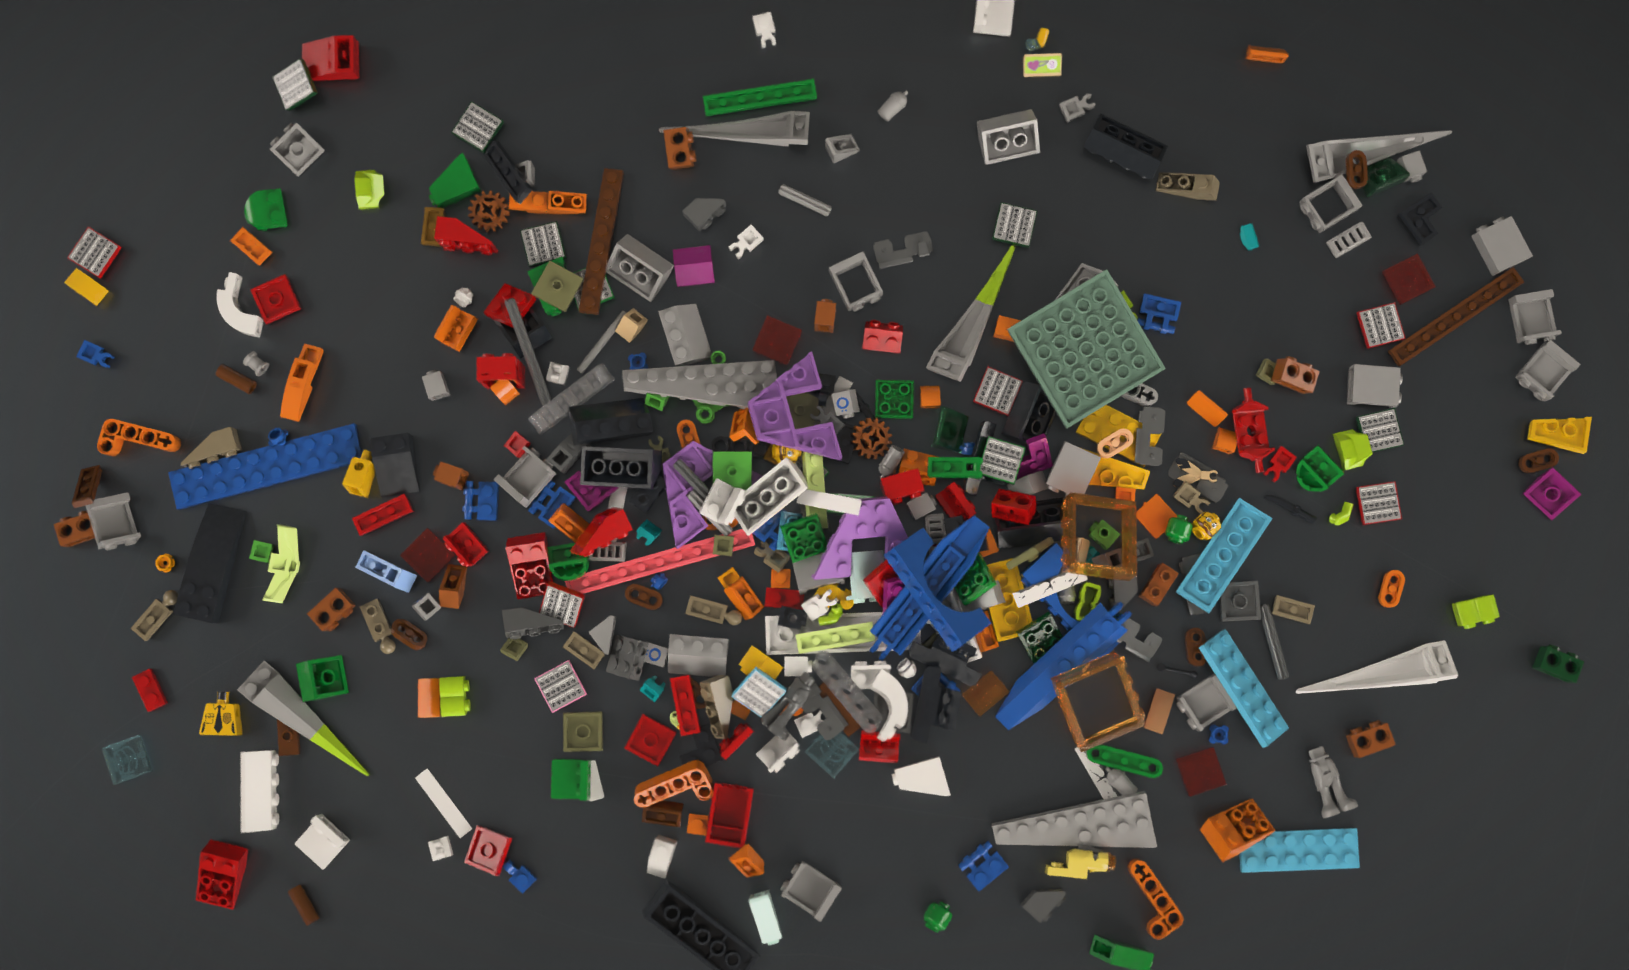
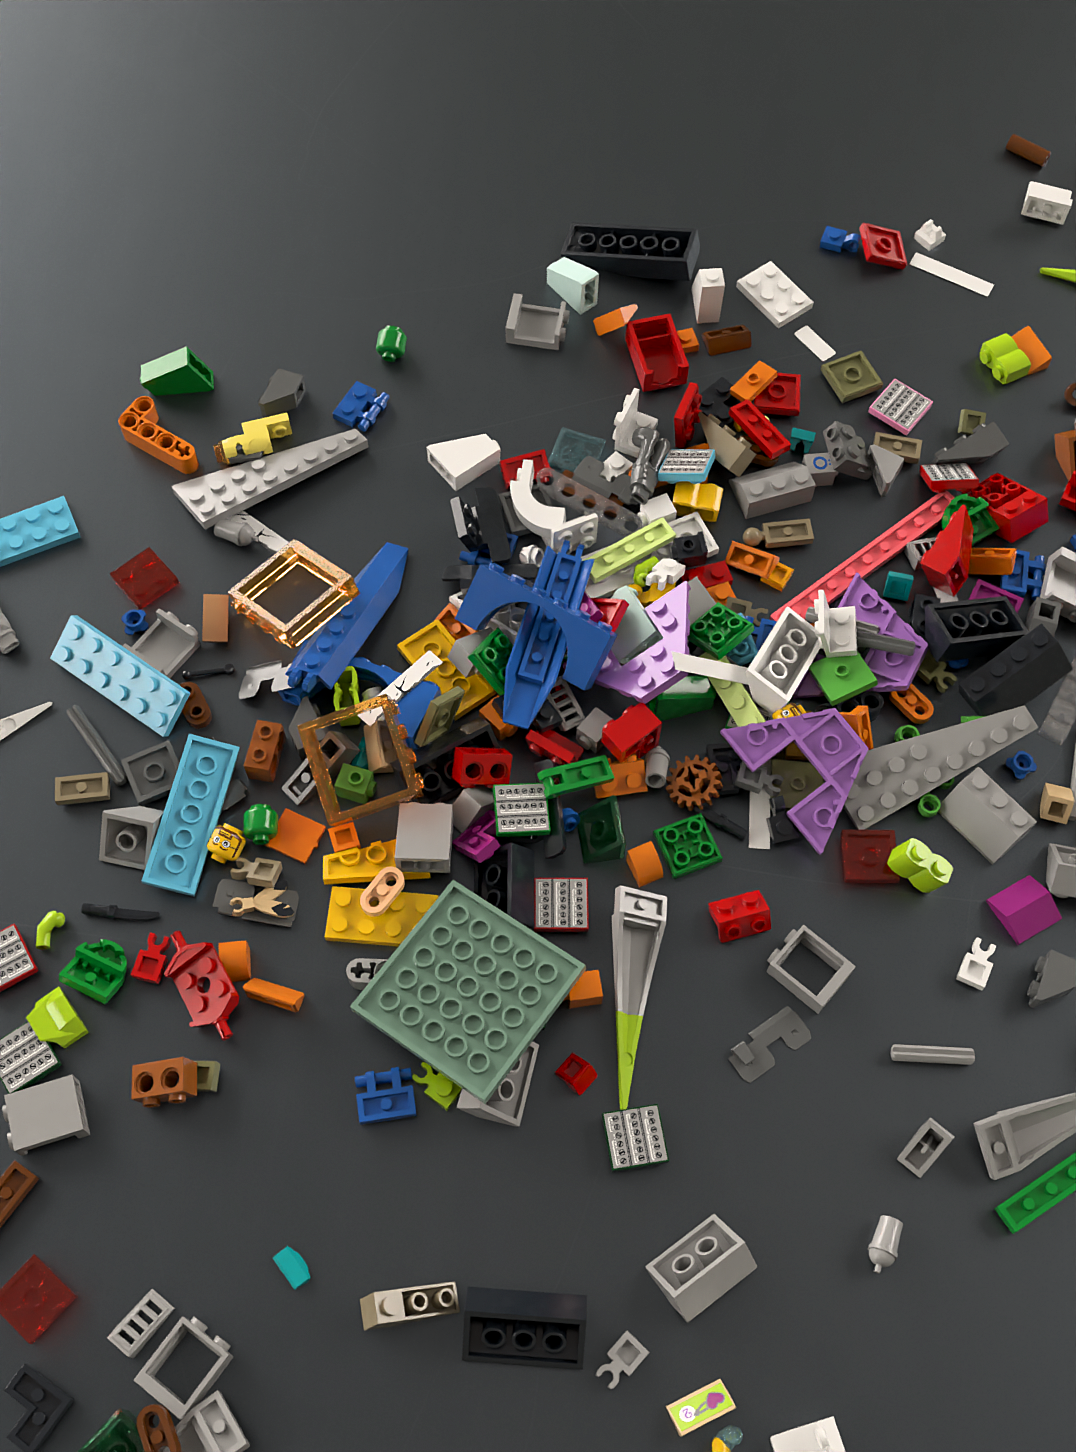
camera: 155 degrees right, 20 degrees down
green bracket [551,759,591,800] -> none
reddish brown plate [625,584,663,610] -> none
orange beam [634,760,713,808] -> none
blue plate [651,573,668,590] -> none
olive plate [713,535,734,556] -> none
dark orange brick [814,299,836,333] -> none
light grey brick [832,389,860,419] -> none
clear orange plate [962,670,1009,717] -> none
dark green tile [1016,612,1063,664] -> none
green plate [1086,743,1163,778] -> none
dark grey piece [1135,406,1165,466] -> none
orange slope [1200,798,1276,862] -> none
light grey tile [1356,302,1406,349] -> none
none -> light grey slope [99,806,164,870]
none -> red slope [554,1052,598,1095]
none -> orange plate [730,360,777,402]
none -> white plate [736,261,813,329]
none -> lime brick [887,838,953,893]

